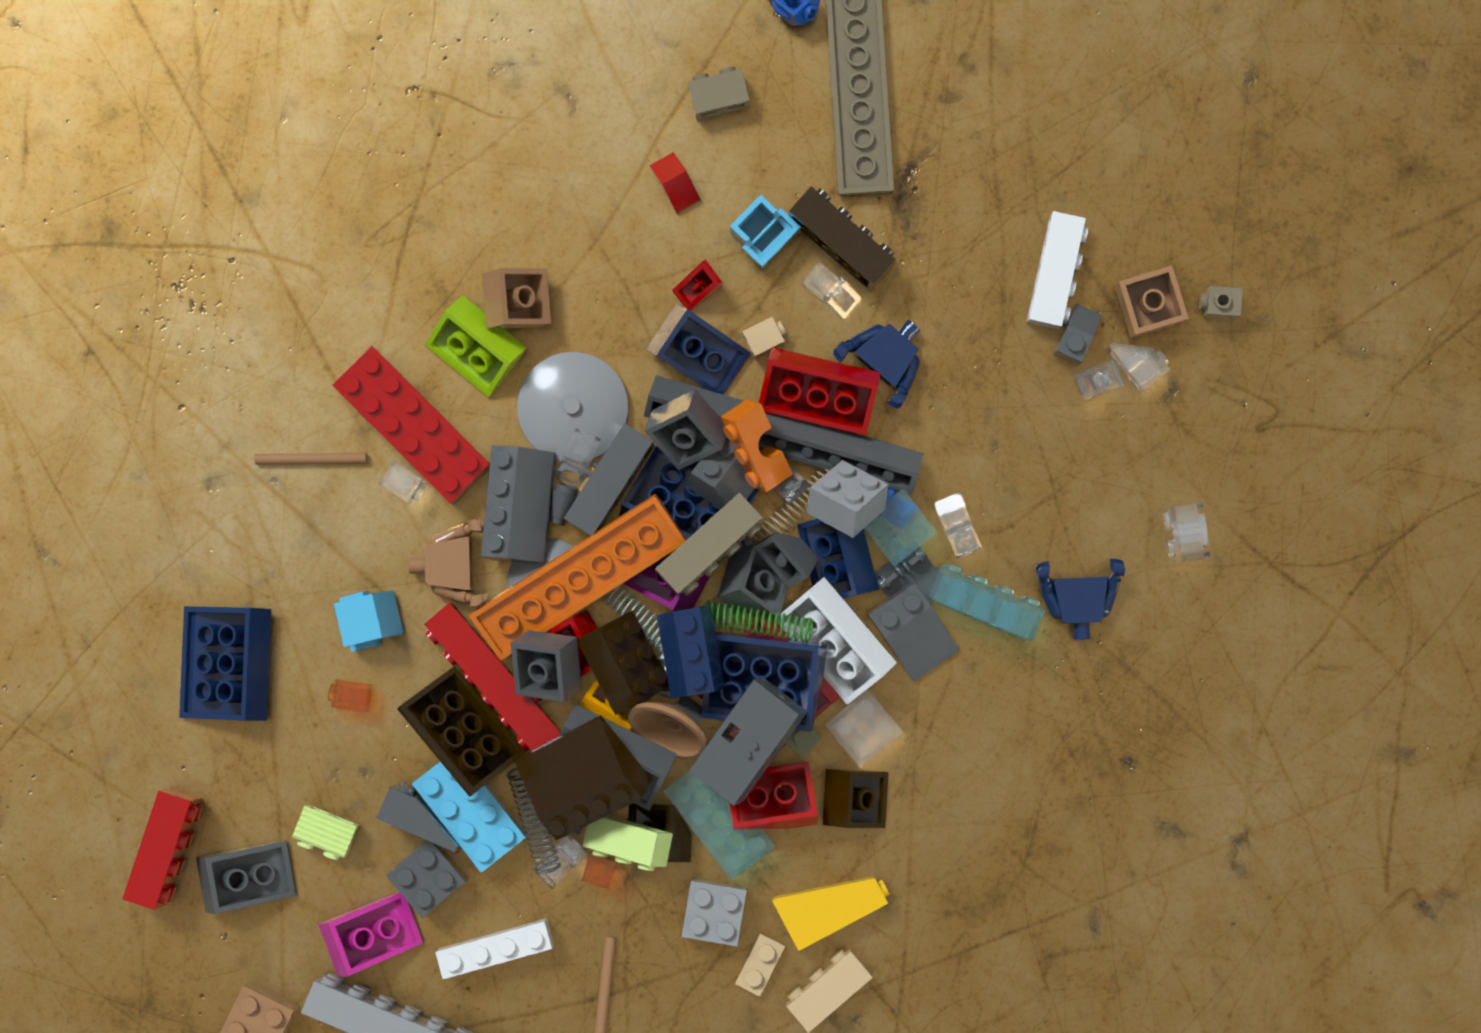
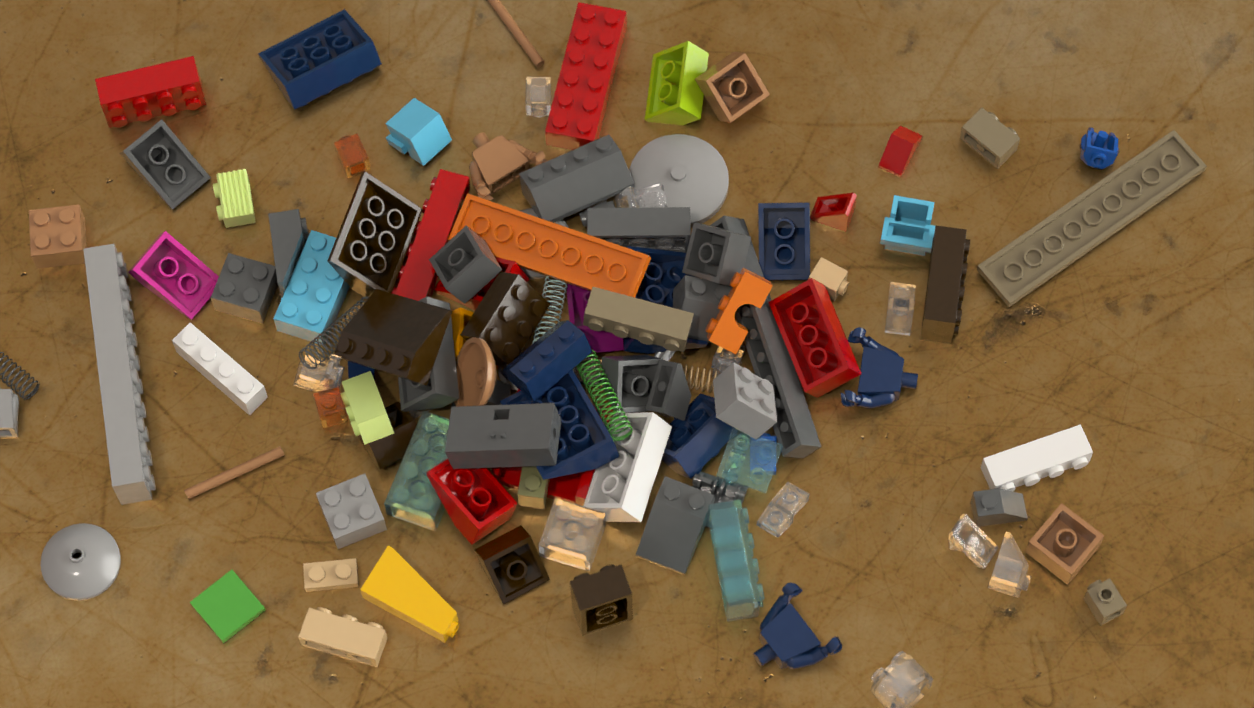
camera: 55 degrees right, 20 degrees down
none -> dark brown brick [570,564,633,636]

